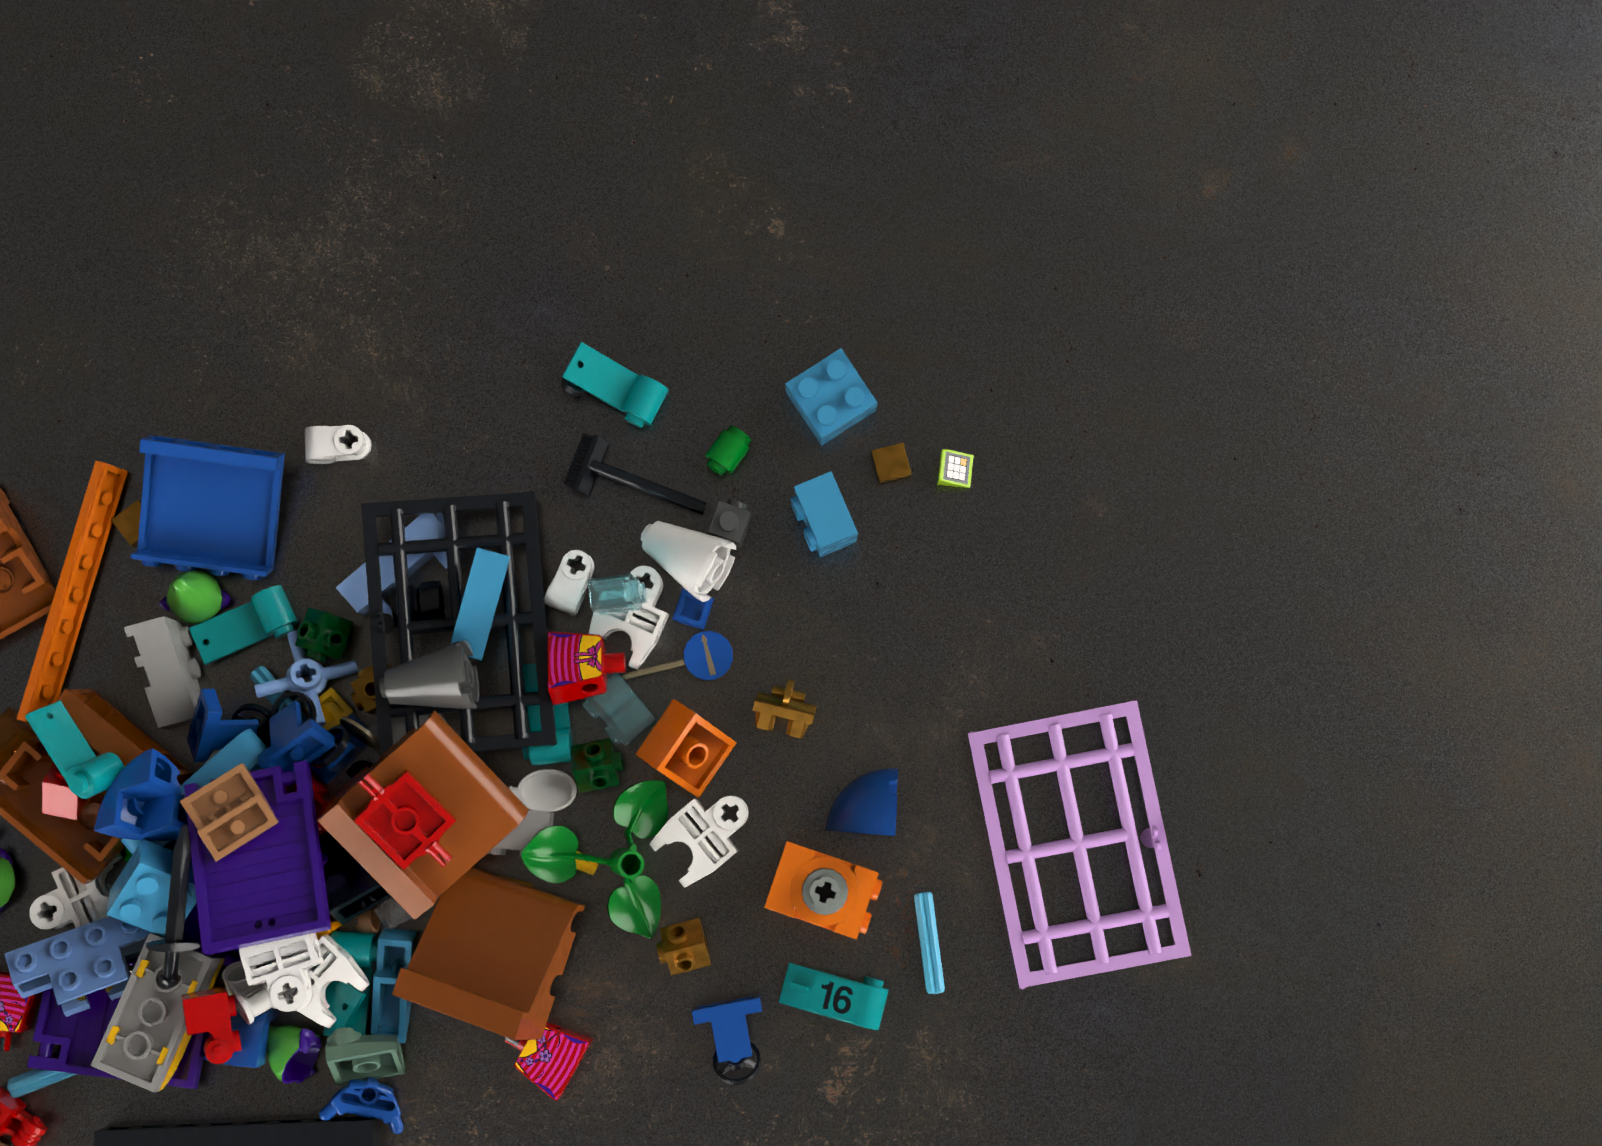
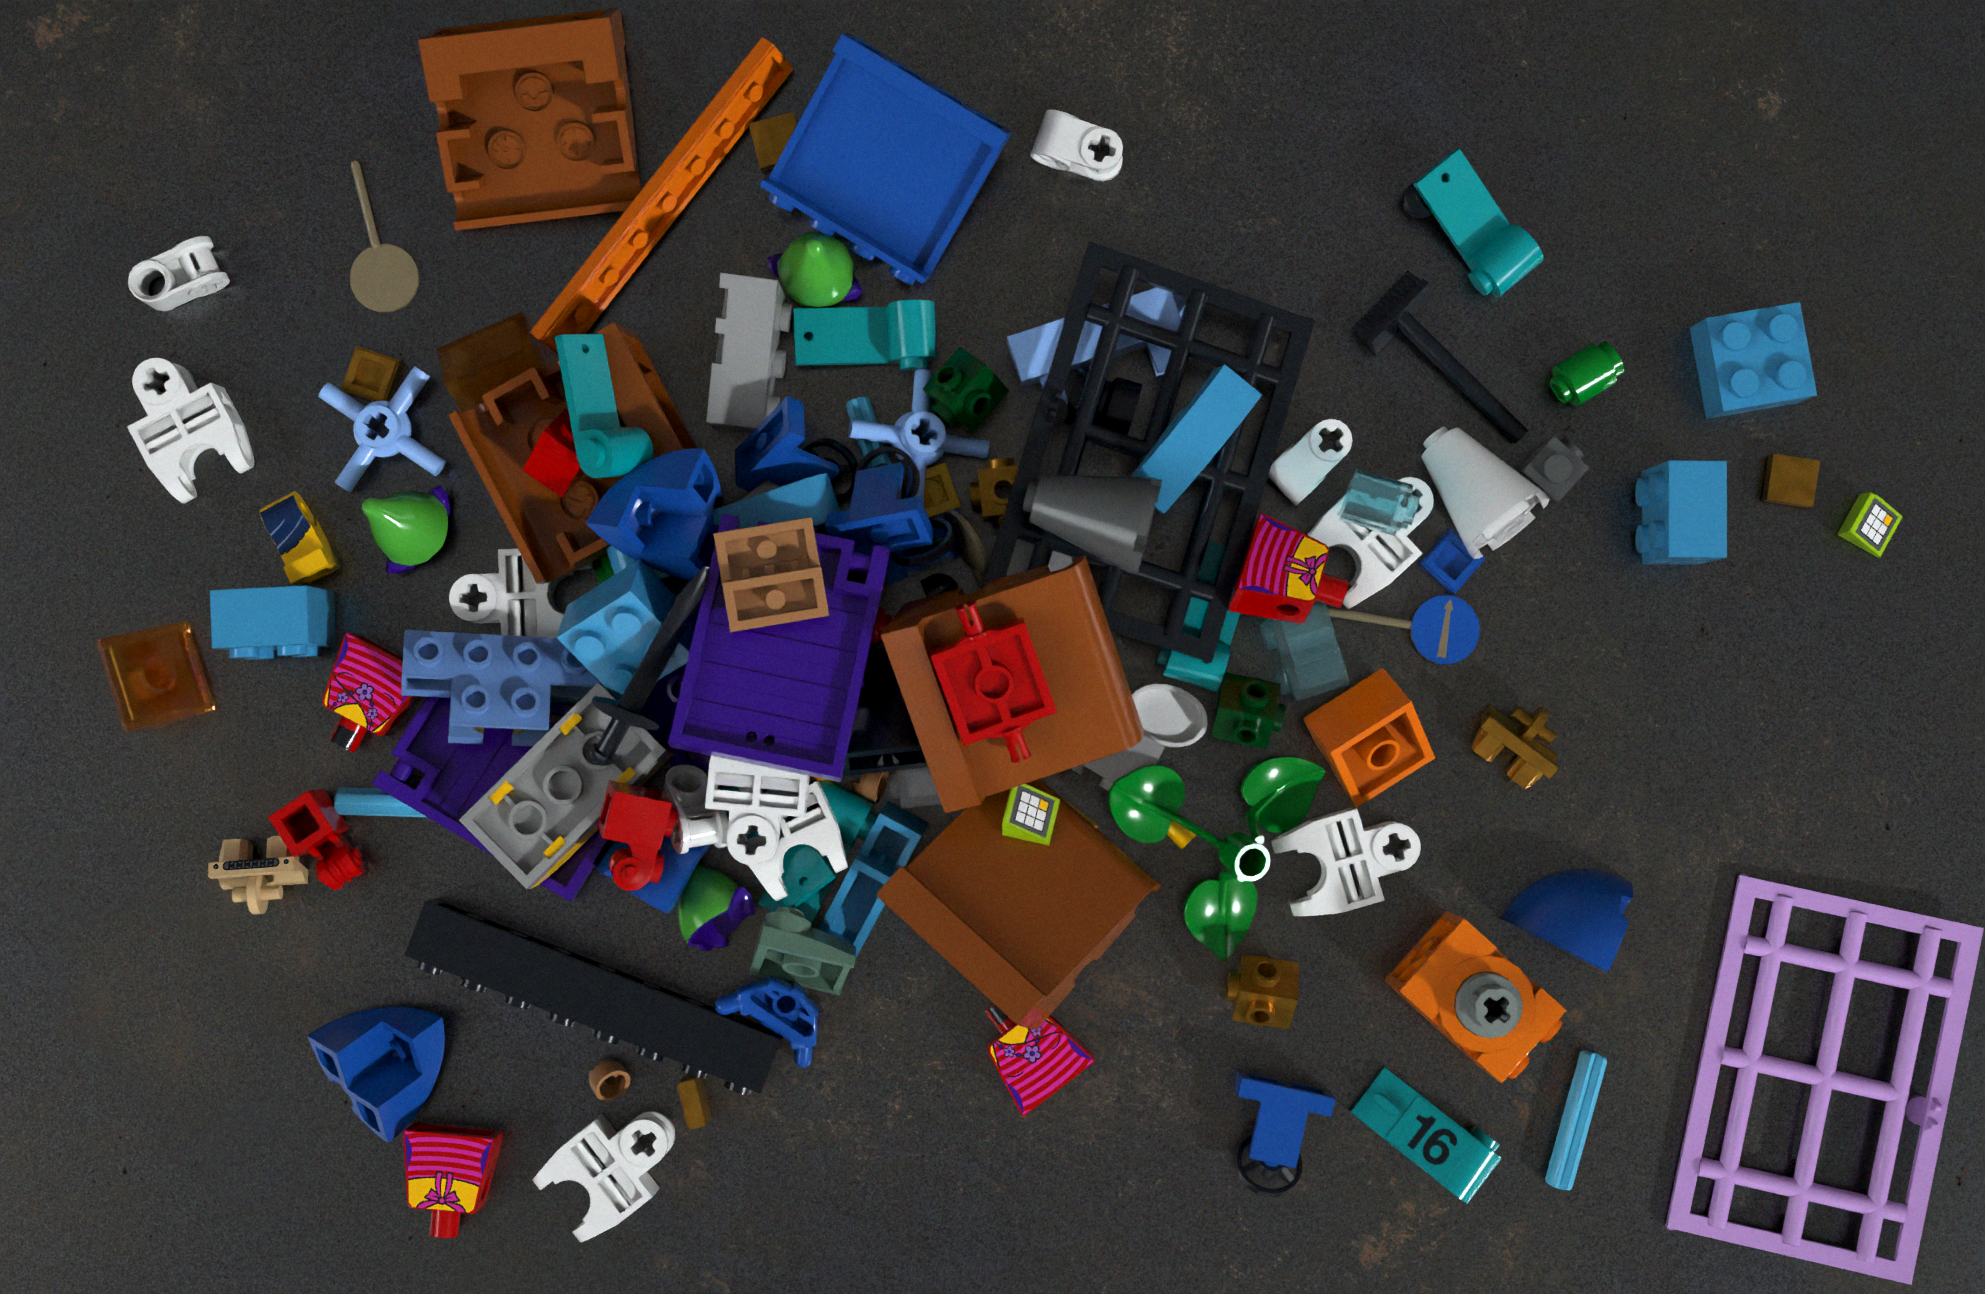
camera: 30 degrees right, 5 degrees up
none -> slope [1002,784,1060,846]

